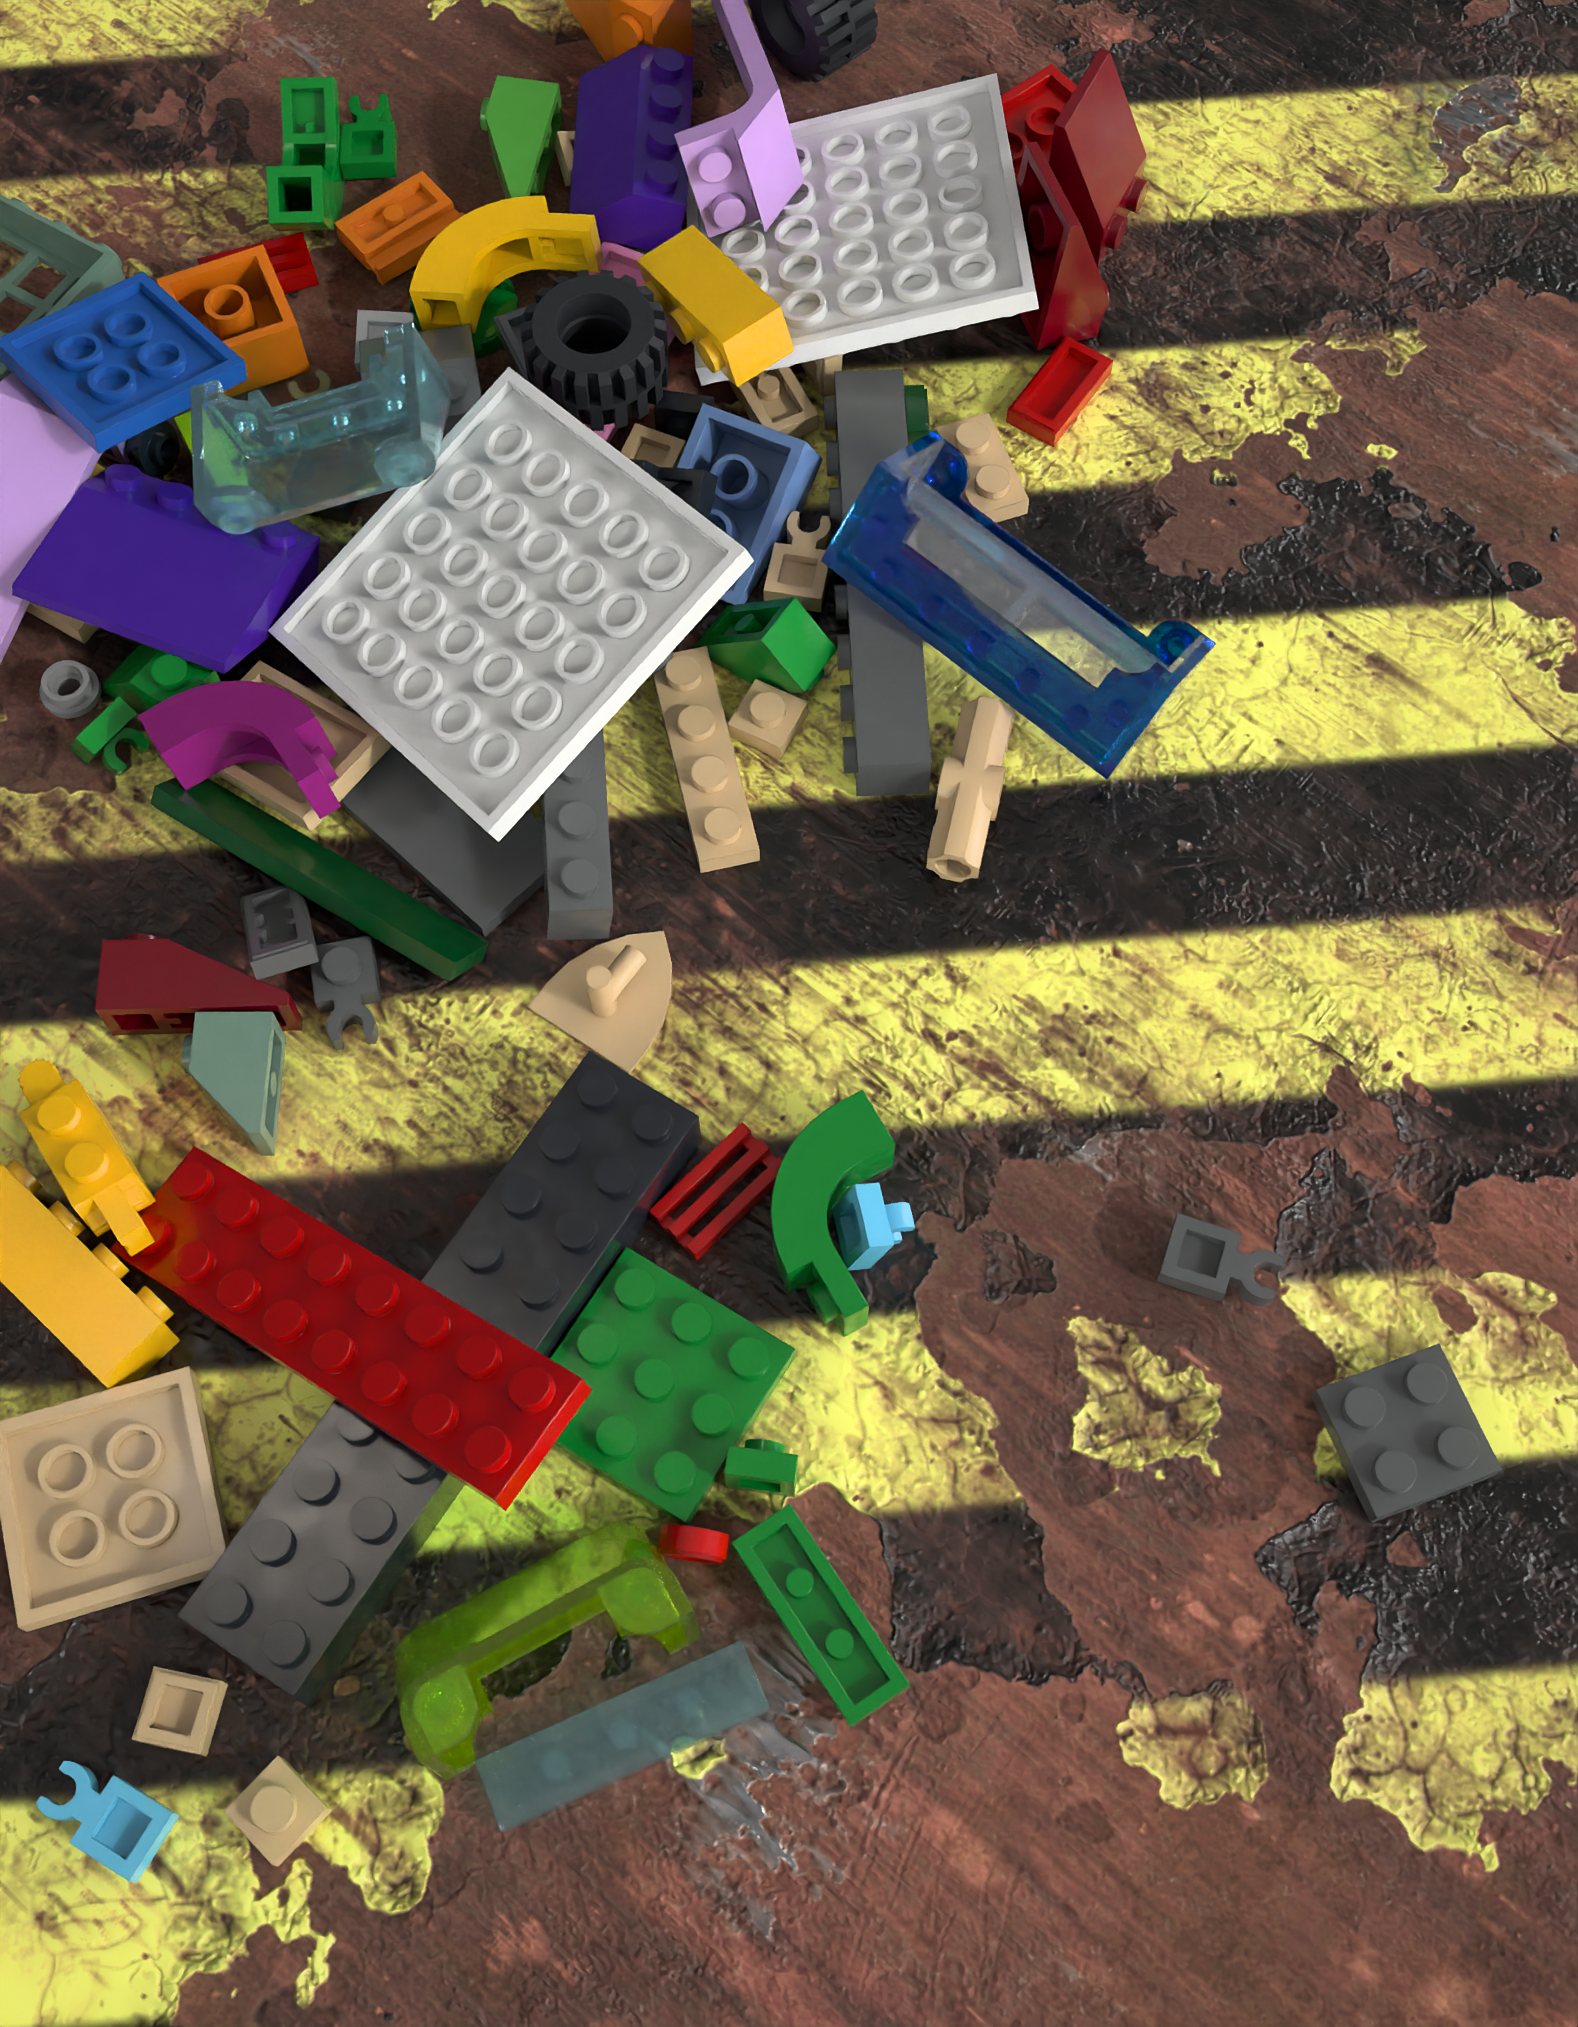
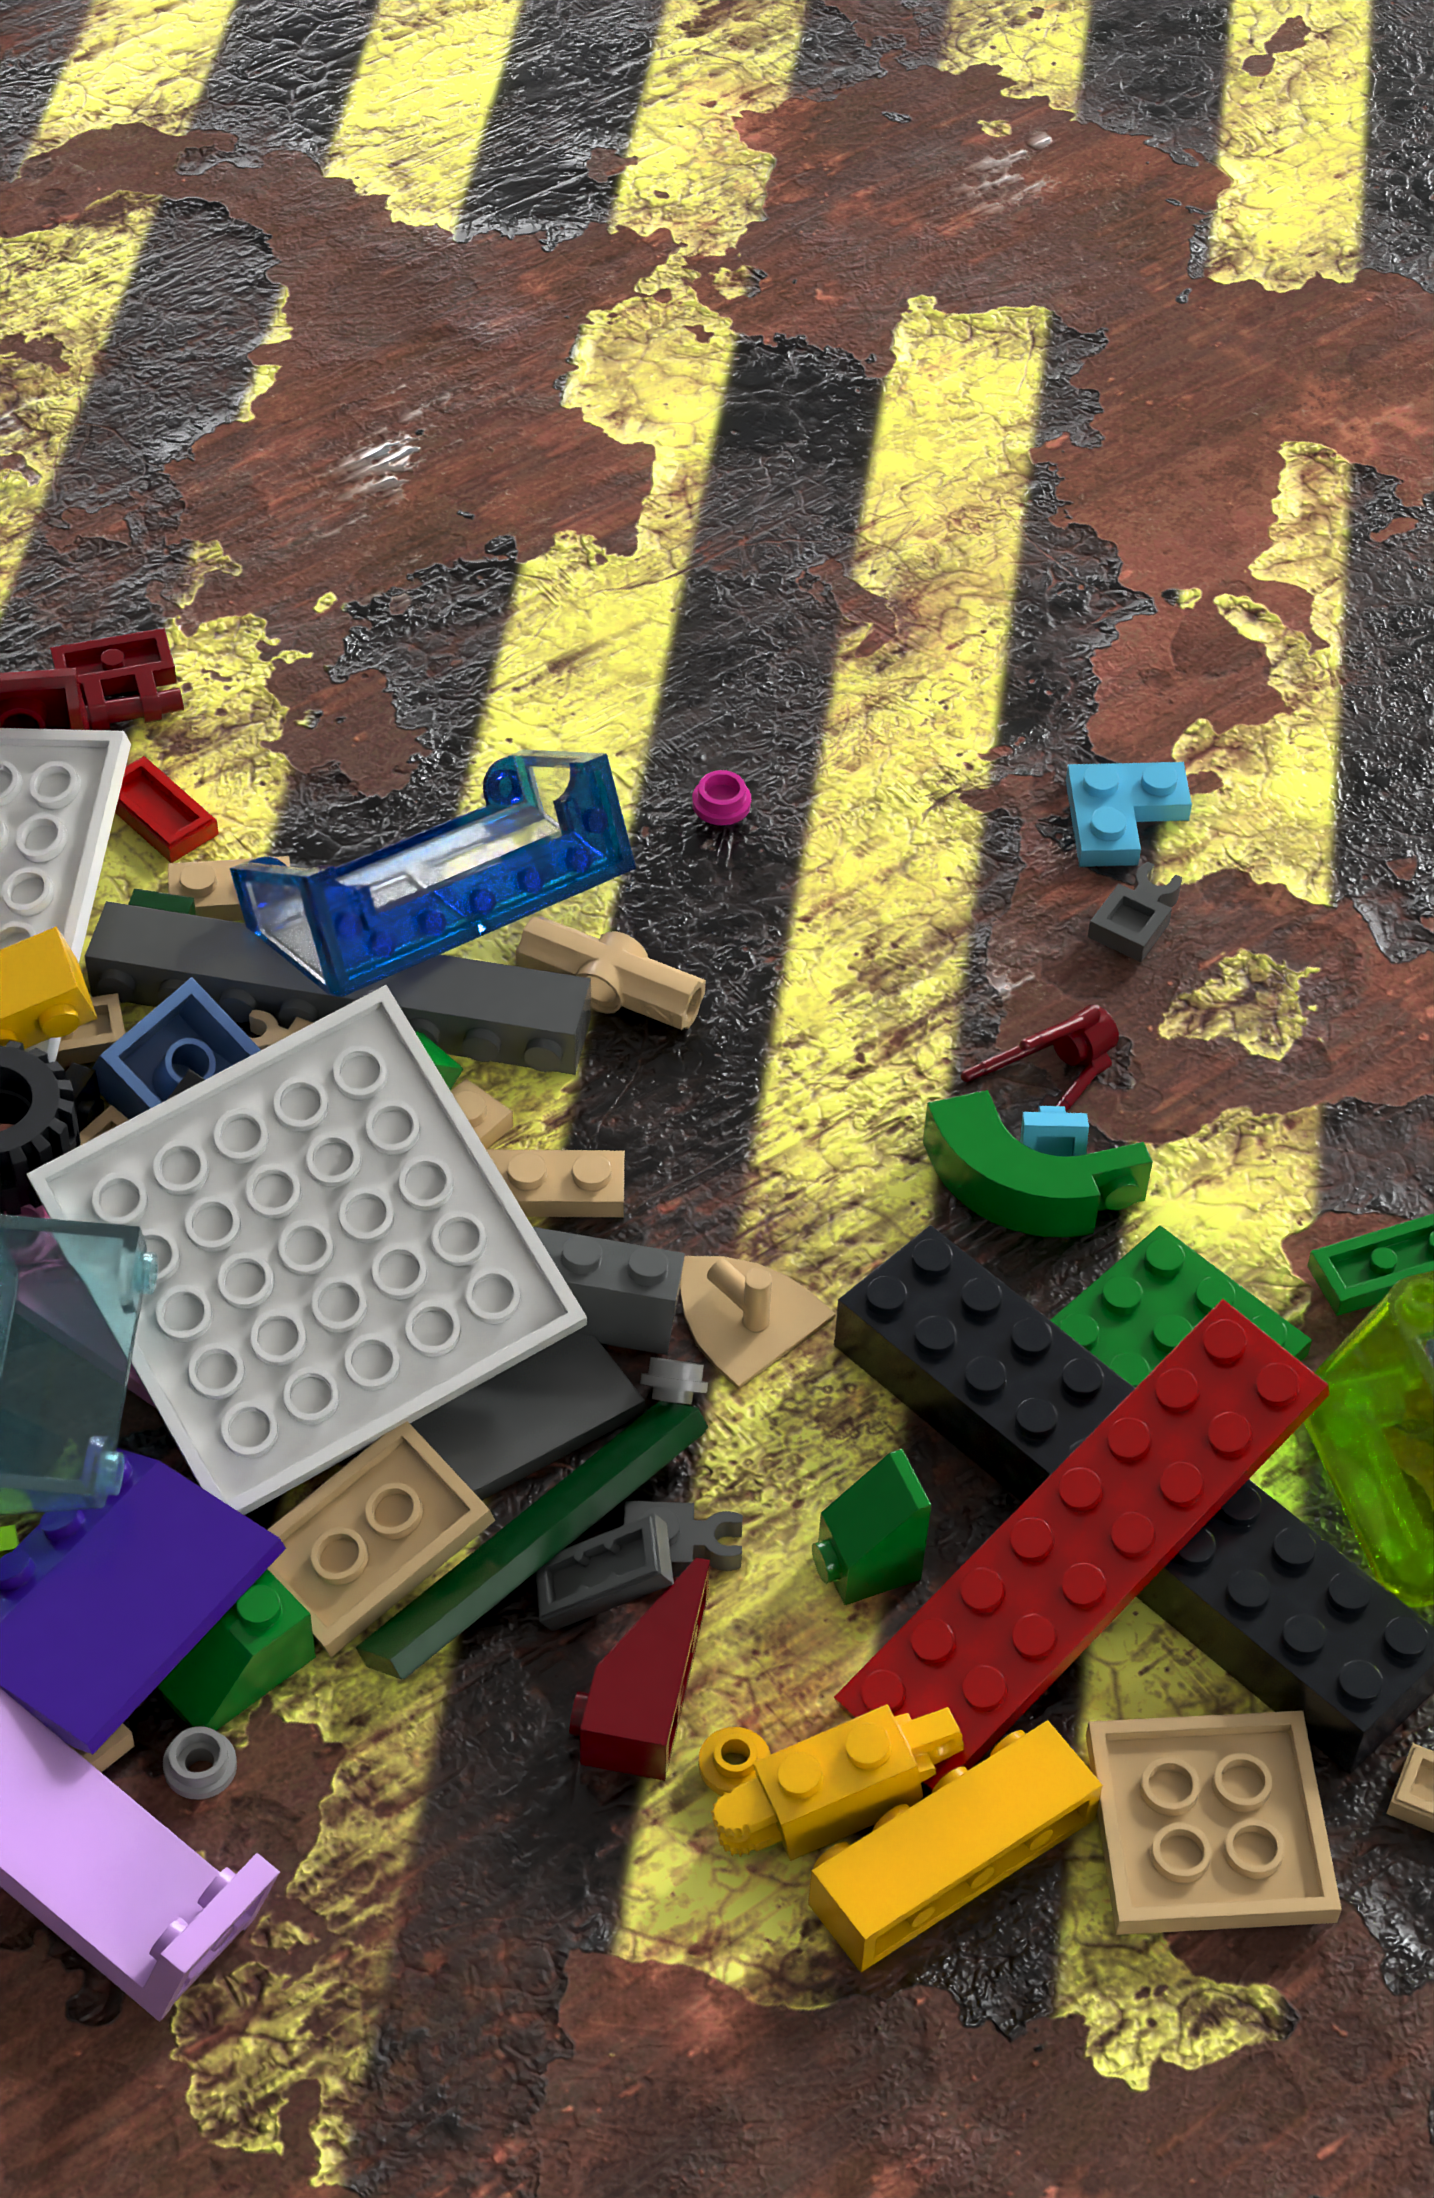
camera: 80 degrees left, 15 degrees down
green tile [69,696,150,776] -> none
magenta arch [138,681,341,819] -> none
sand green slope [182,1012,286,1156] -> none
red tile [649,1123,783,1261] -> none
red tile [657,1524,730,1565] -> none
green plate [724,1439,798,1497] -> none
dark grey plate [1311,1344,1502,1523] -> none
none -> dark red plate [50,628,184,730]
none -> light grey plate [640,1357,708,1404]
none -> dark pink plate [692,770,751,825]
none -> yellow plate [698,1727,771,1796]
none -> green slope [812,1449,931,1605]
none -> dark red plant [961,1005,1119,1112]
none -> medium azure plate [1066,762,1192,867]

